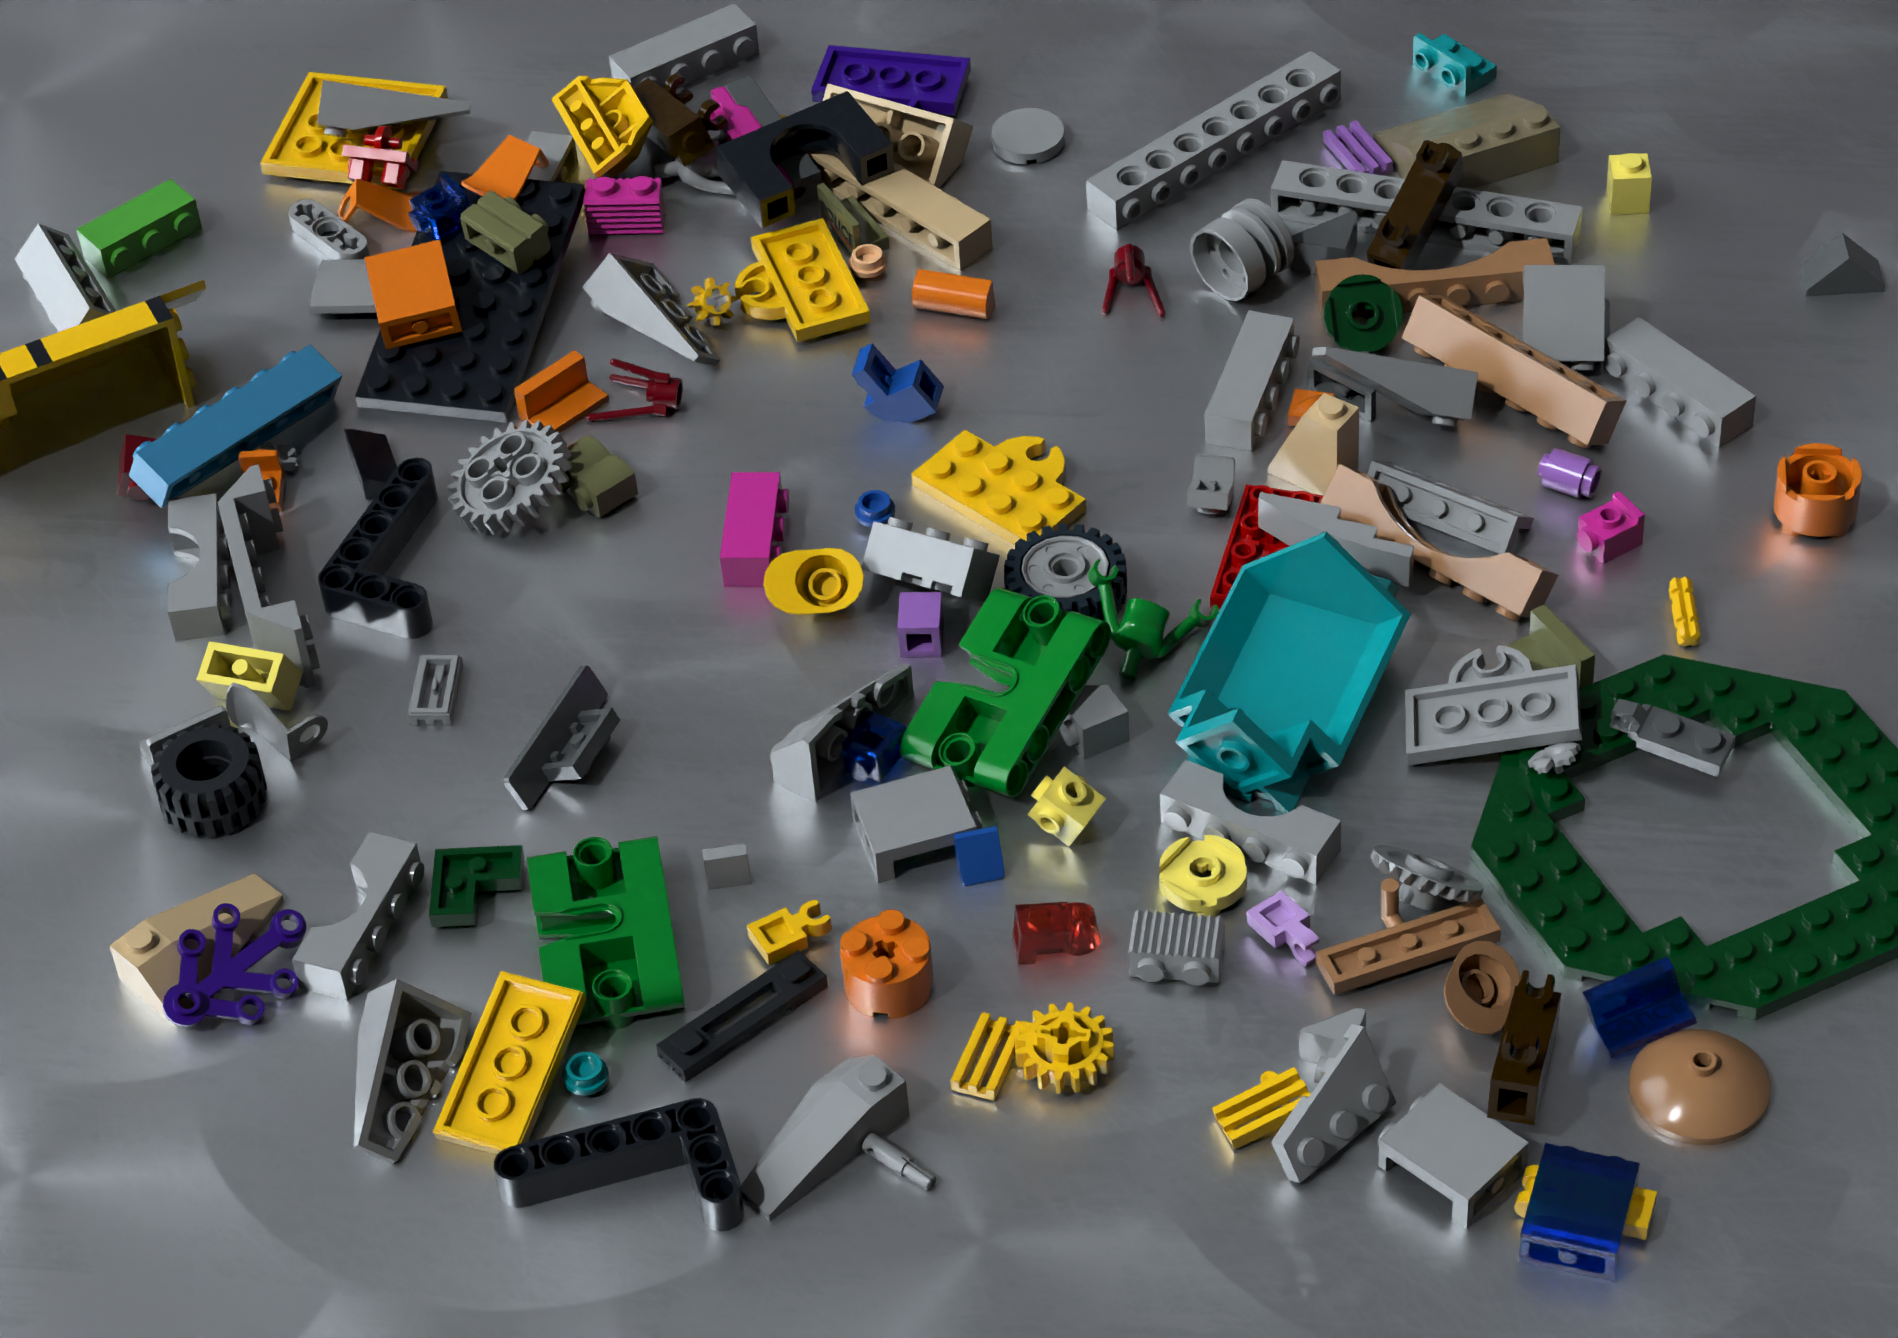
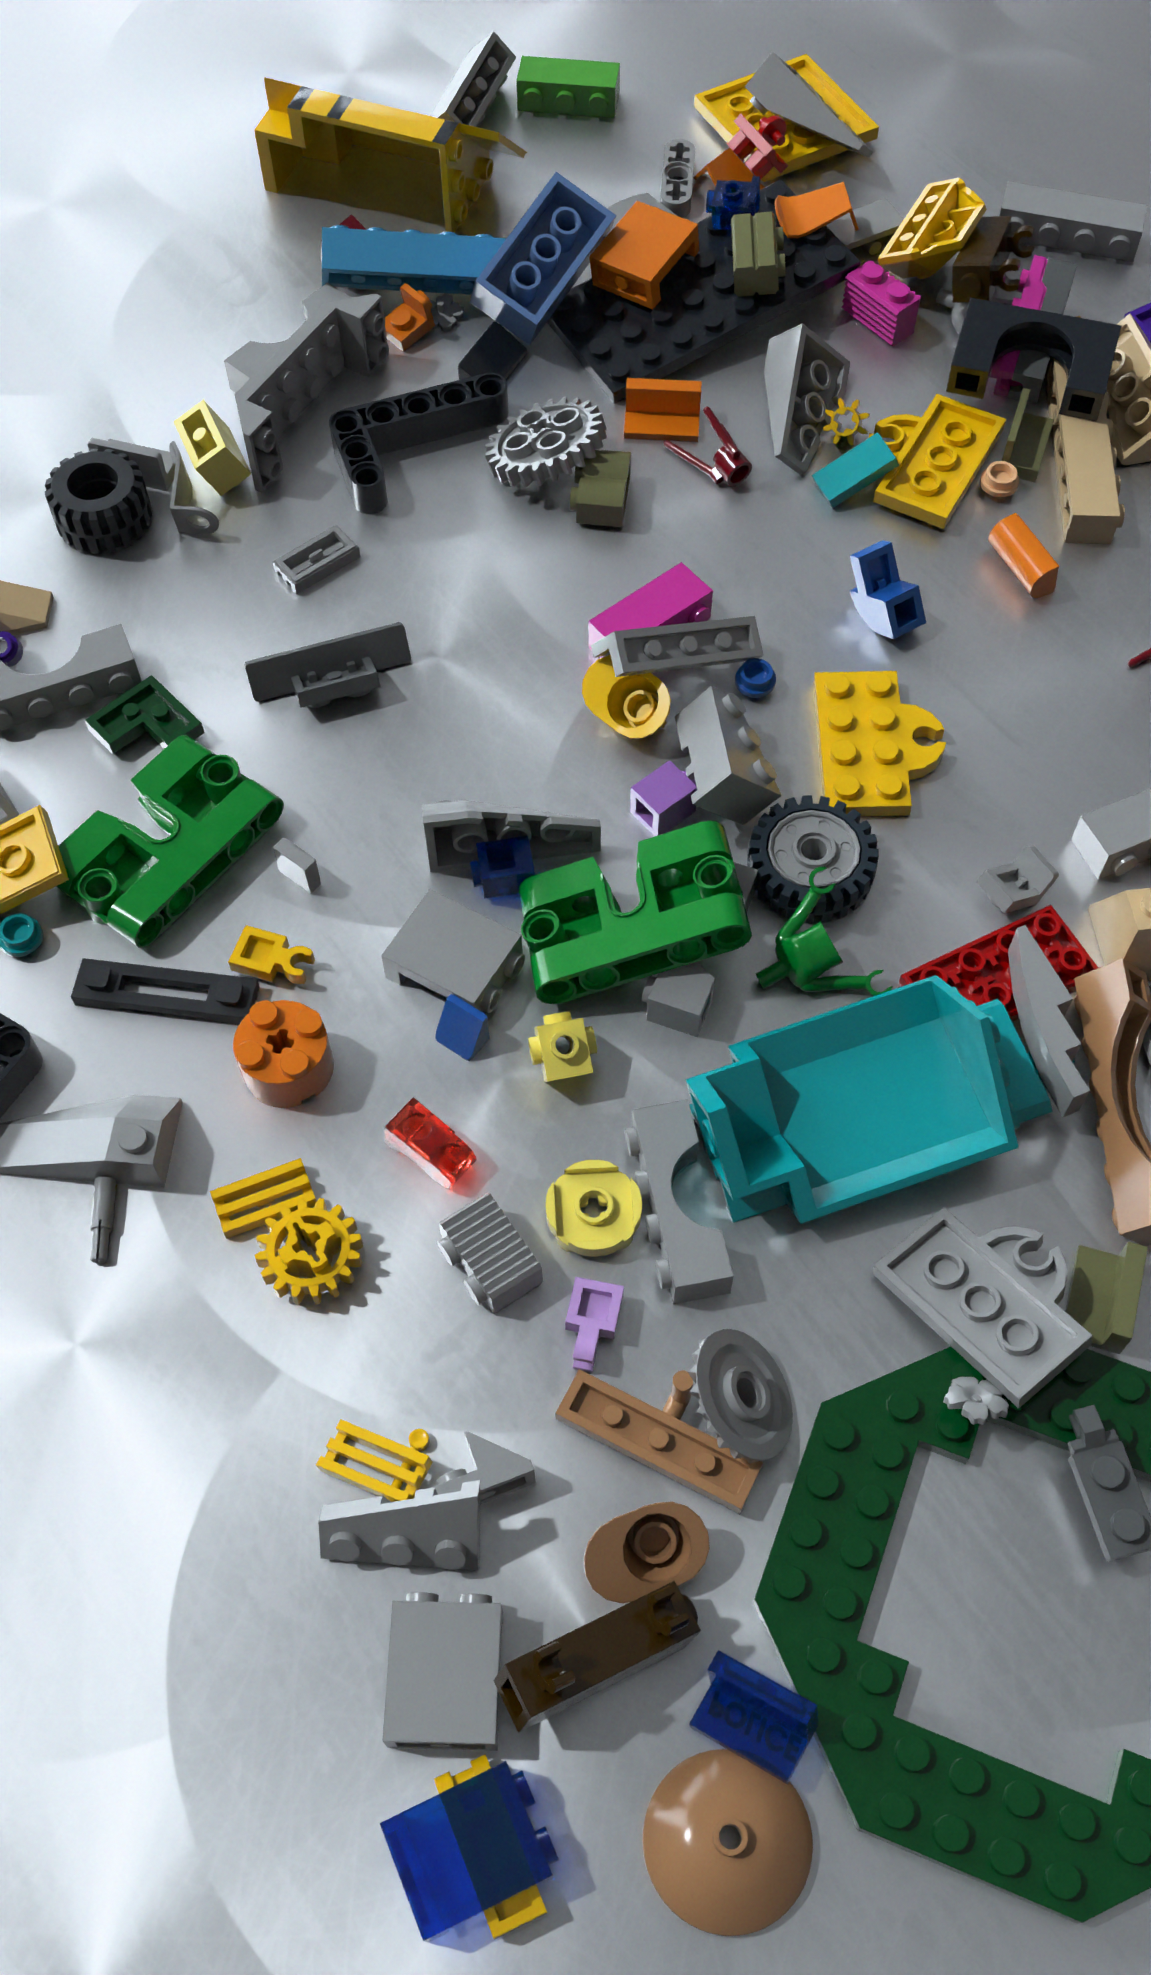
camera: 45 degrees right, 15 degrees up
none -> medium blue brick [470,172,616,345]
none -> light grey fence [591,616,764,677]
none -> teal tile [812,432,899,509]

